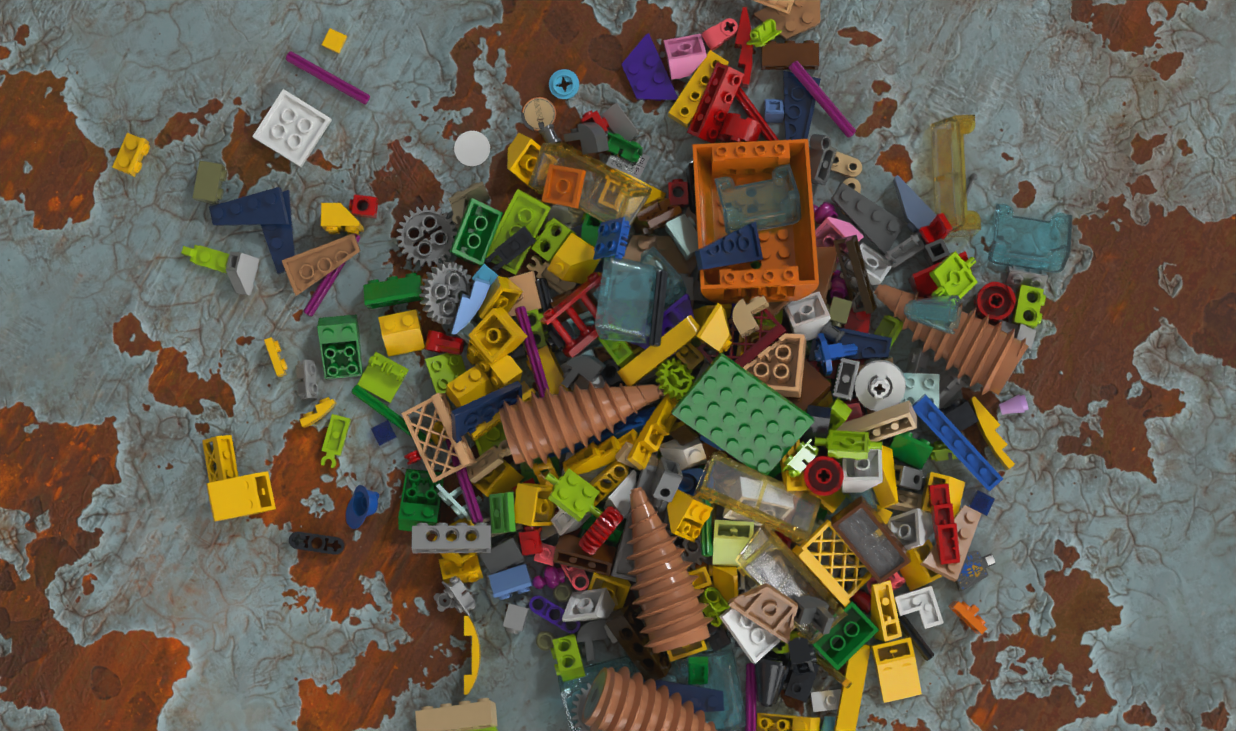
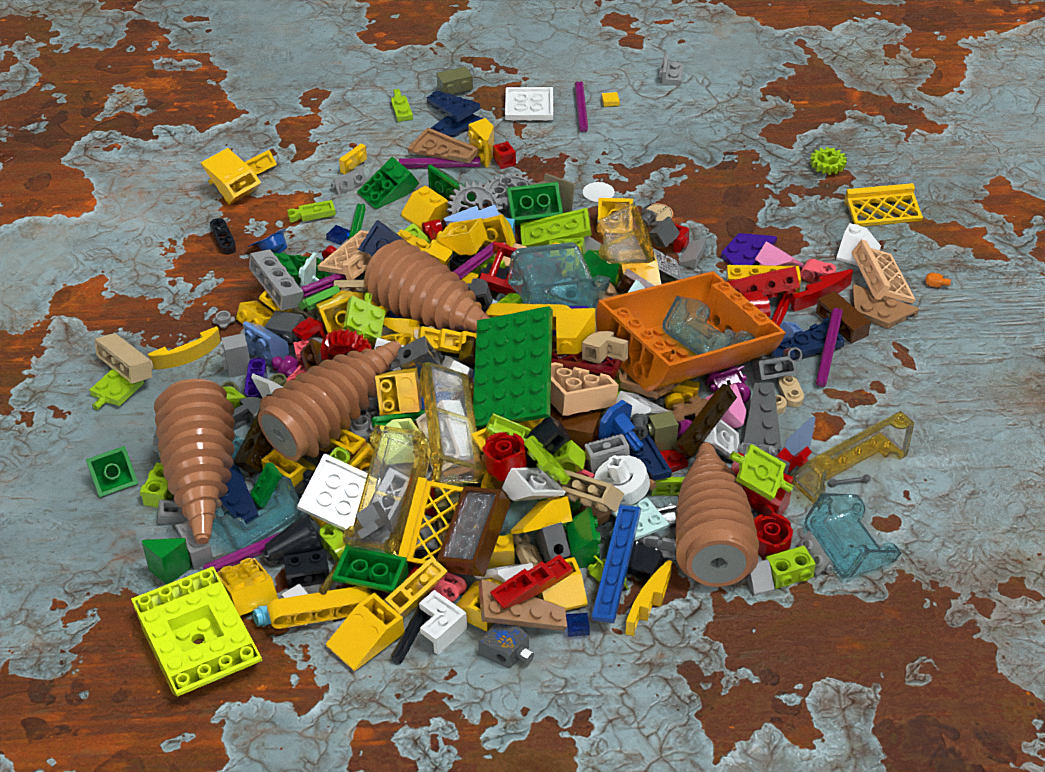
camera: 55 degrees right, 40 degrees down
yellow bracket [112,133,150,177] -> none
light grey slope [226,251,259,296] -> none
yellow slope [299,397,337,428] -> none
lime hinge [357,351,409,403] -> none
light grey hinge [442,576,476,616] -> none
black hinge [485,226,537,272] -> none
orange hinge [541,164,586,209] -> none
medium azure gear [549,69,579,100] -> none
blue hinge [593,217,631,260] -> none
green hinge [606,132,643,163] -> none
black axle [649,270,668,347] -> none
dark blue wing [695,221,763,271] -> none
medium nougat wing [728,583,798,644] -> none
lime hinge [746,19,782,47] -> none
black brick [788,637,817,676] -> none
clear light blue cone [904,295,961,334] -> none
orange hinge [948,601,987,634] -> none
lavender cone [999,394,1029,415] -> none

